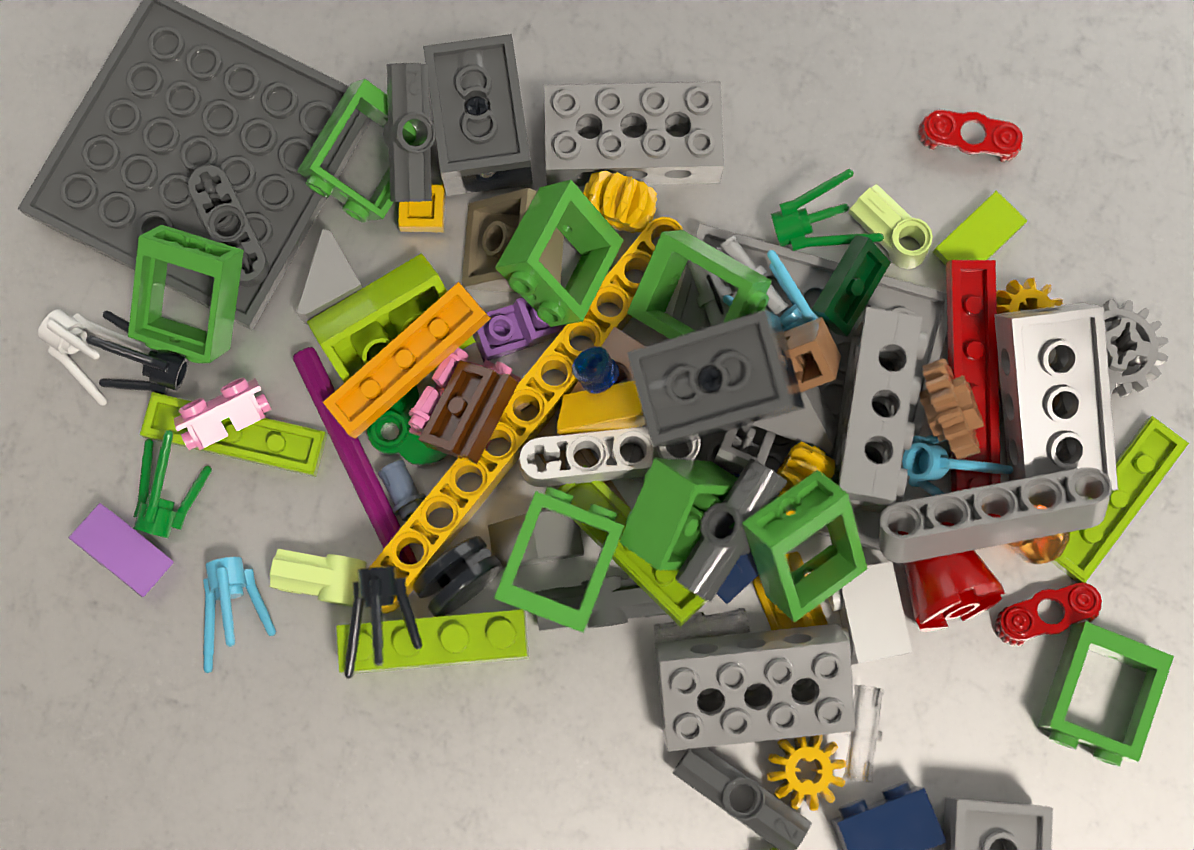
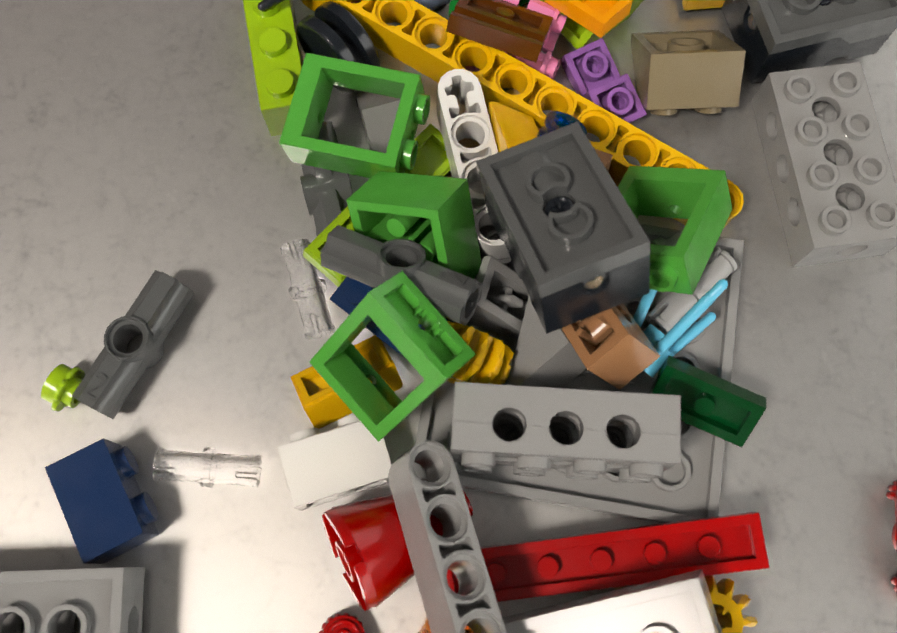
camera: 85 degrees right, 5 degrees down
bright green window [495,180,624,327] -> none
yellow gear [583,170,657,233] -> none
light grey brick [655,623,856,751] -> none
yellow gear [766,735,846,811] -> none
green plant [771,169,884,252] -> none
yellowish green piece [849,184,933,269] -> none
medium azure plant [902,434,1013,496] -> none
medium nougat gear [919,358,984,460] -> none
lime tile [932,190,1028,266] -> none

